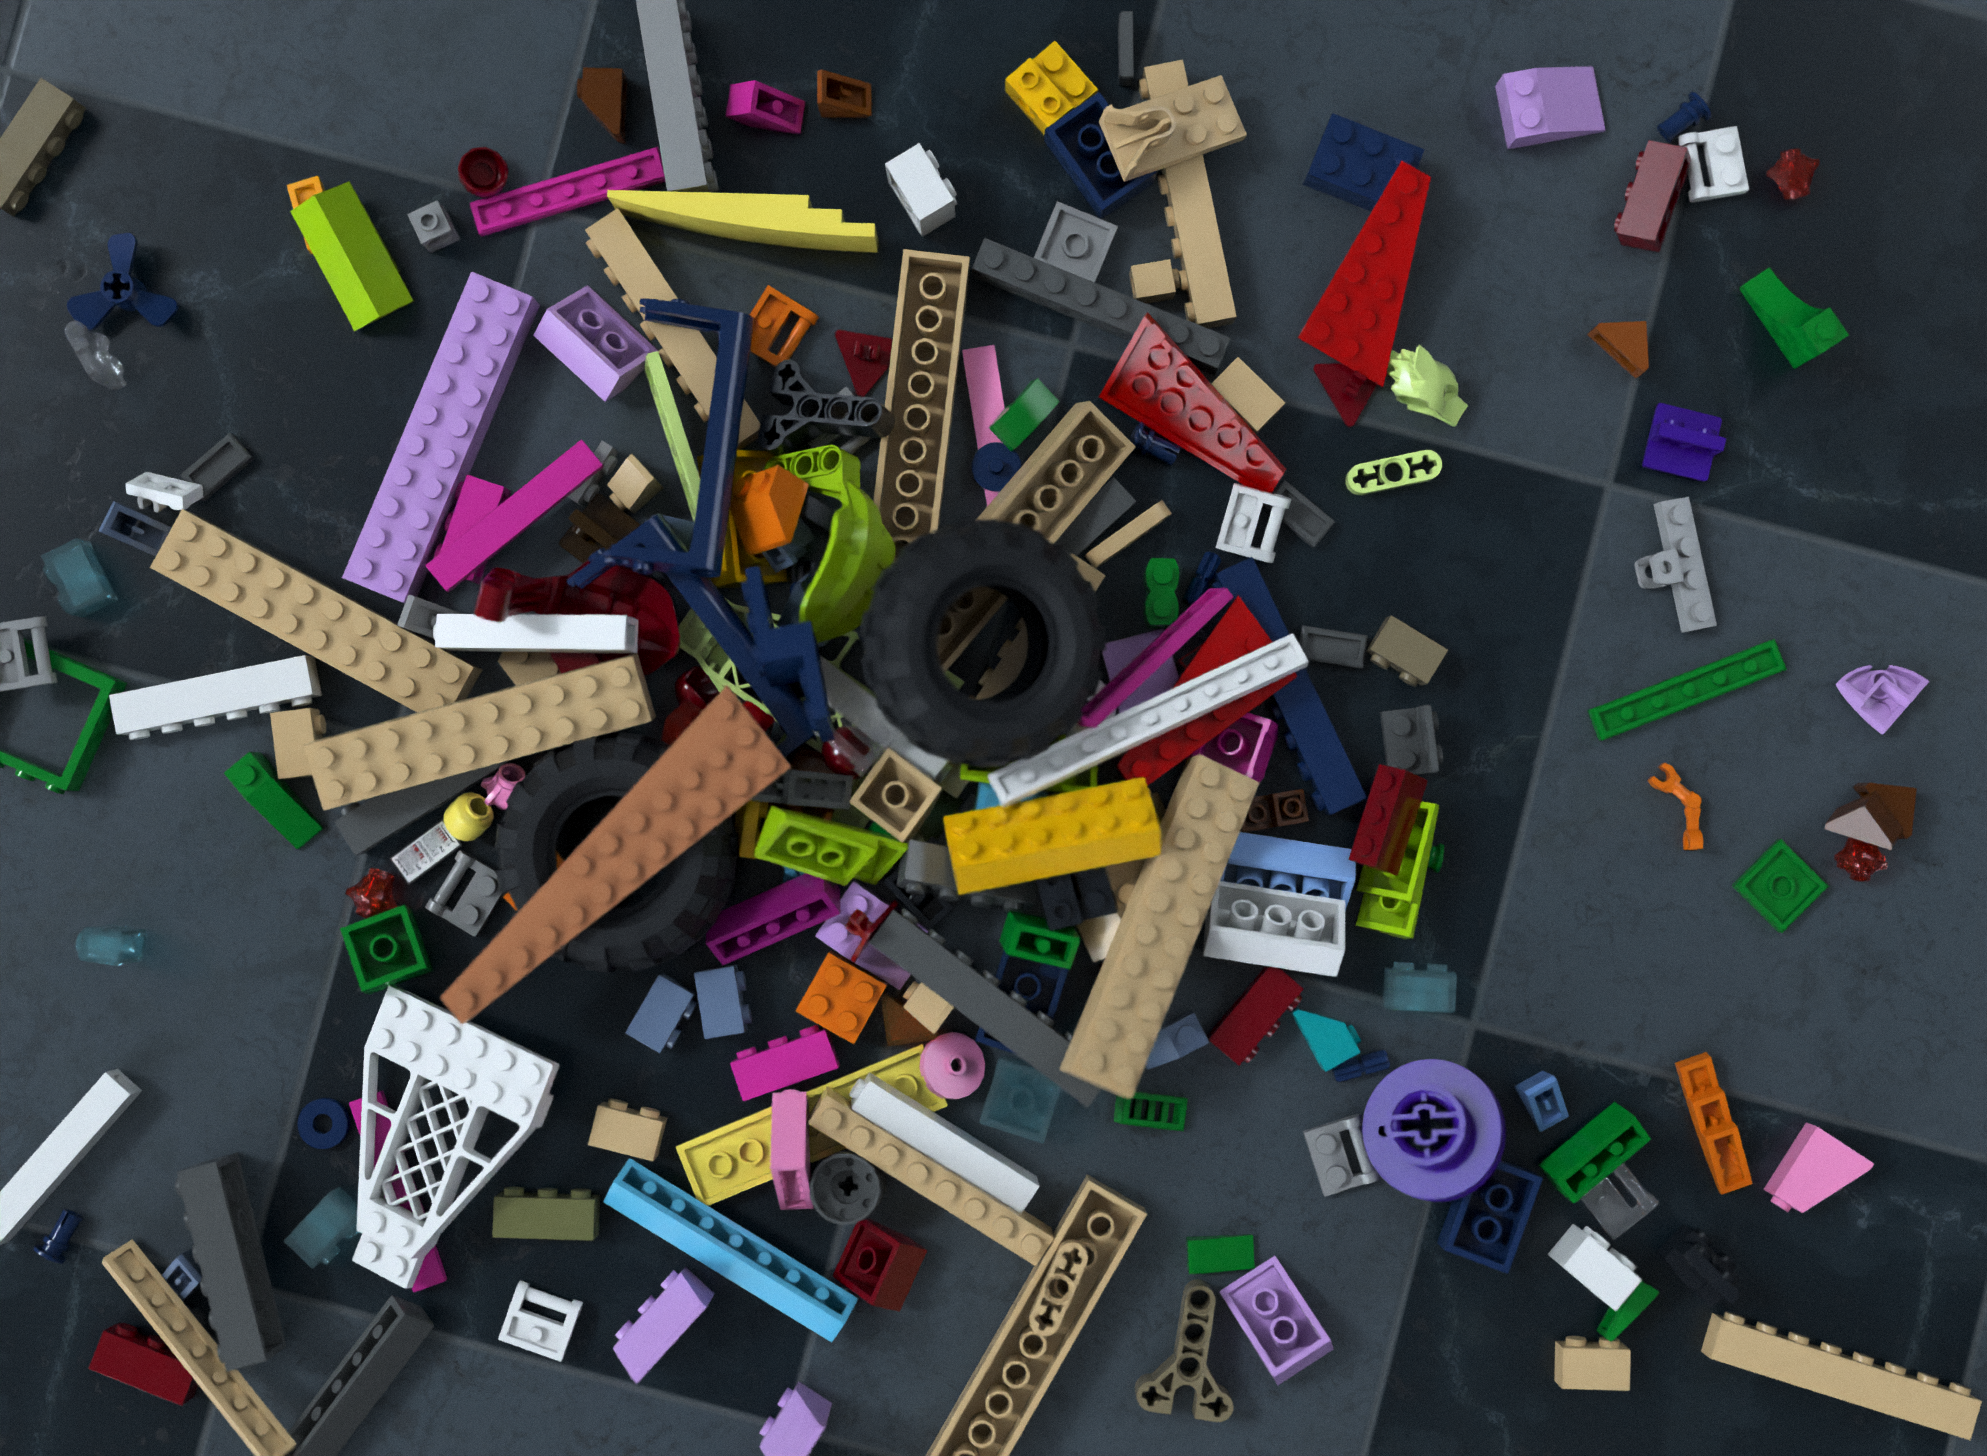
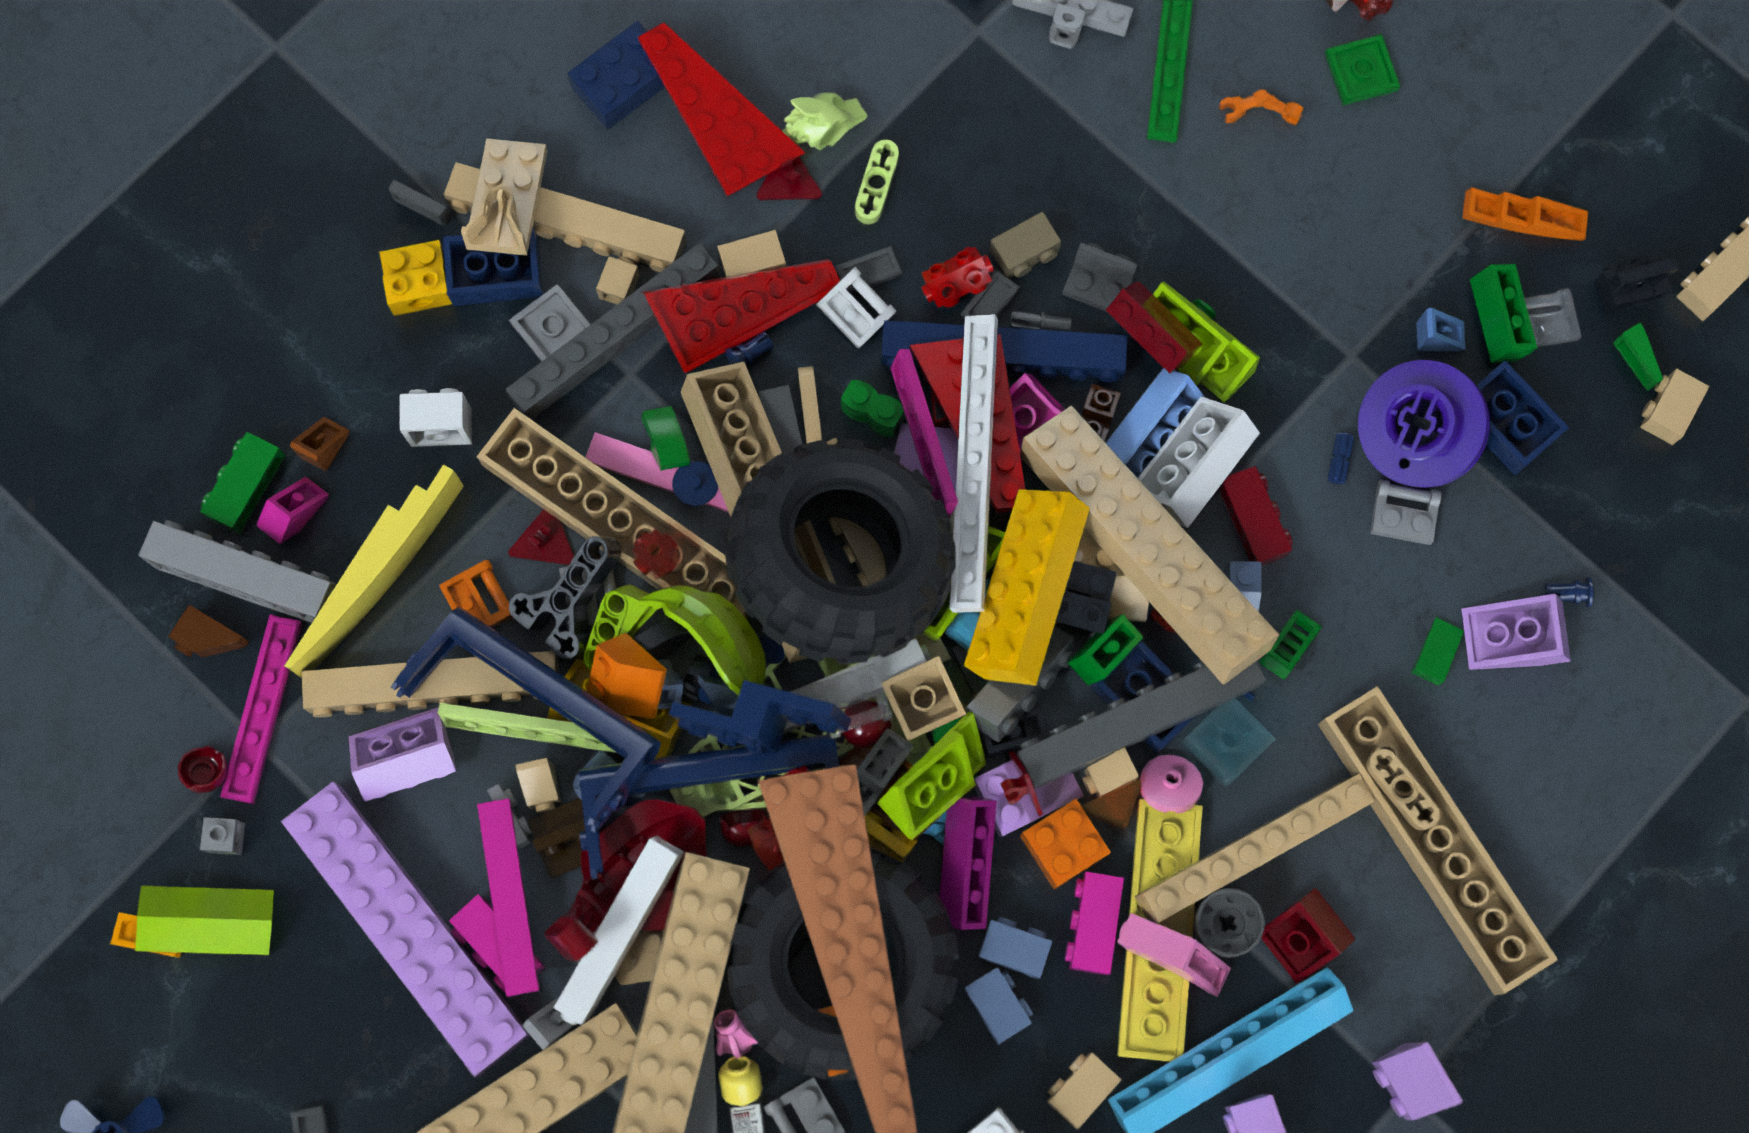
camera: 70 degrees left, 10 degrees down
white brick [849,1072,1040,1214] -> none
dark tan beam [1135,1279,1233,1422] -> none
dark blue piece [1183,551,1221,605] -> none
teal slope [1290,1007,1361,1072] -> none
clear light blue brick [1383,962,1457,1013] -> none
white brick [1548,1224,1642,1311] -> none
bright pink slope [1763,1122,1874,1213] -> none
none -> green brick [200,432,286,535]
none -> clear red brick [632,529,680,580]
none -> red brick [921,247,994,308]
none -> dark grey axle [1010,312,1071,332]
none -> dark blue pin [1544,577,1594,607]

